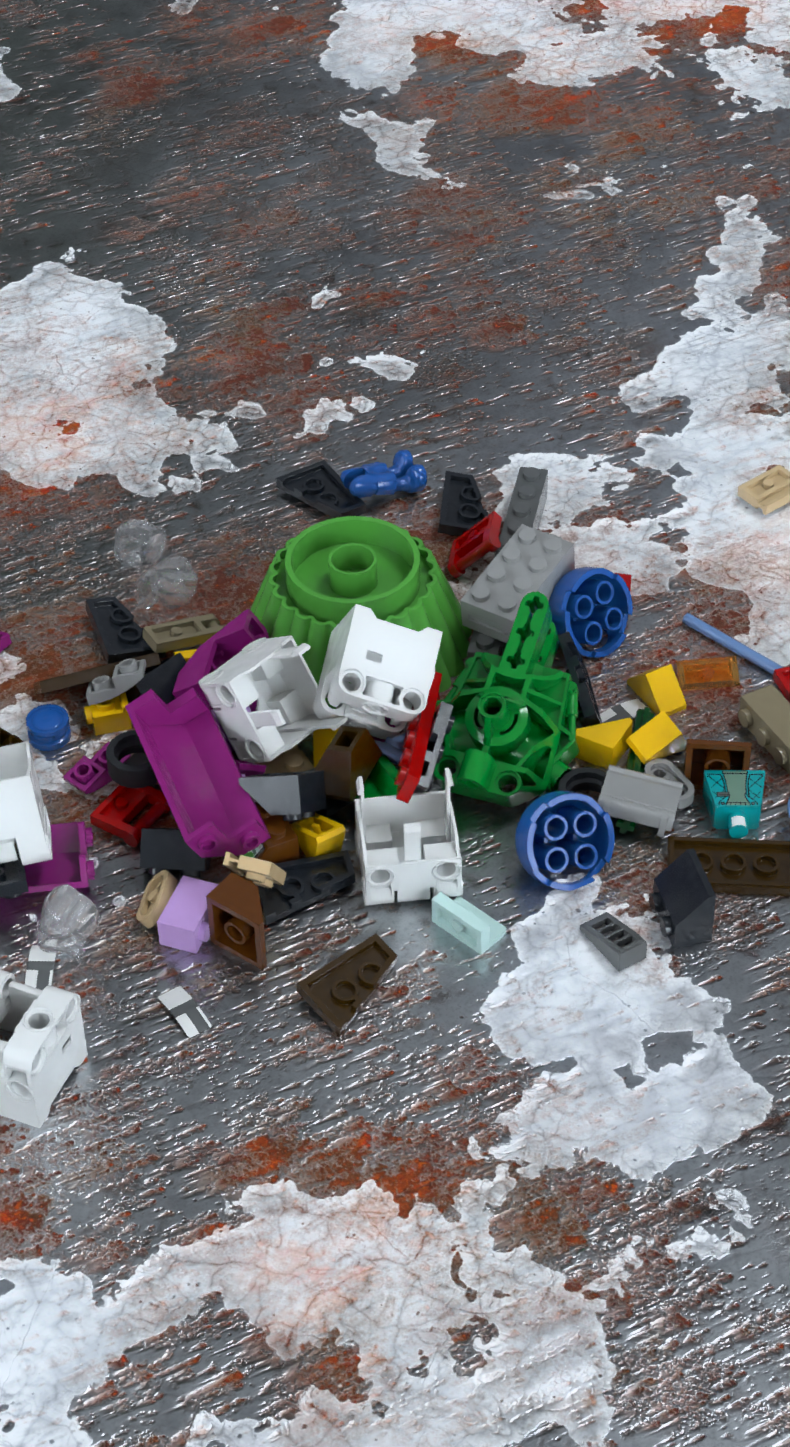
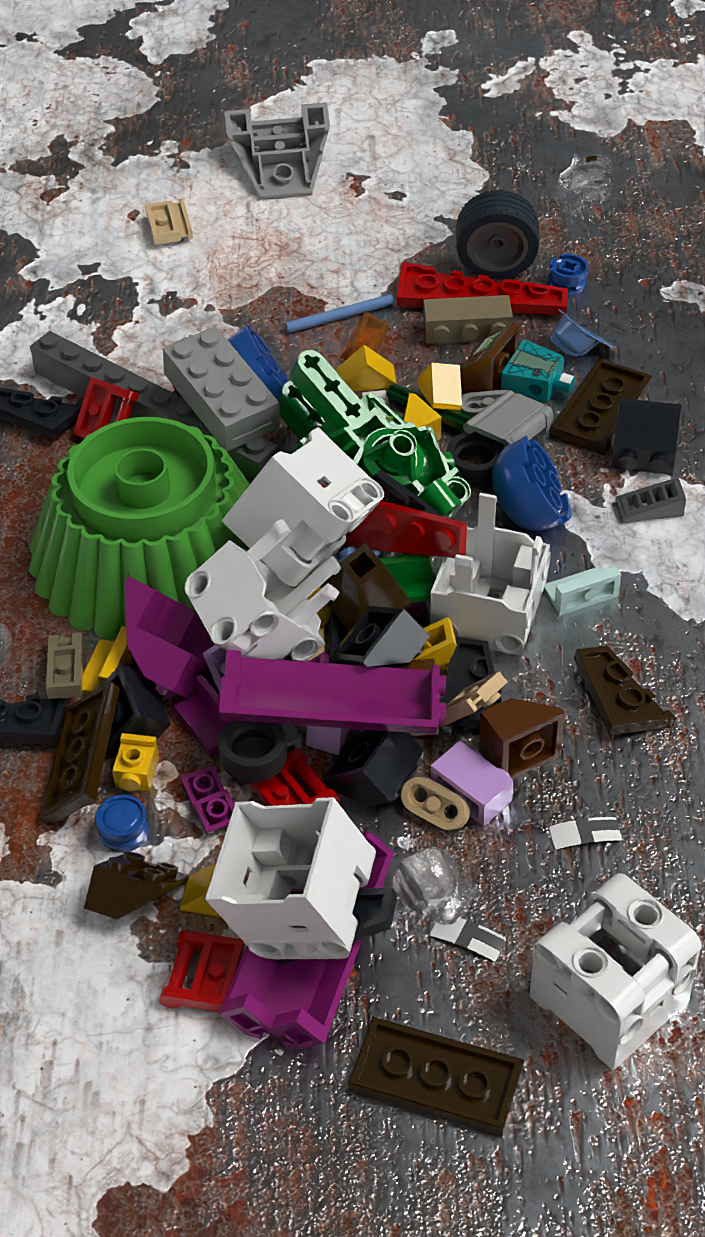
camera: 65 degrees left, 5 degrees up
light grey slope [86,658,147,705] -> none

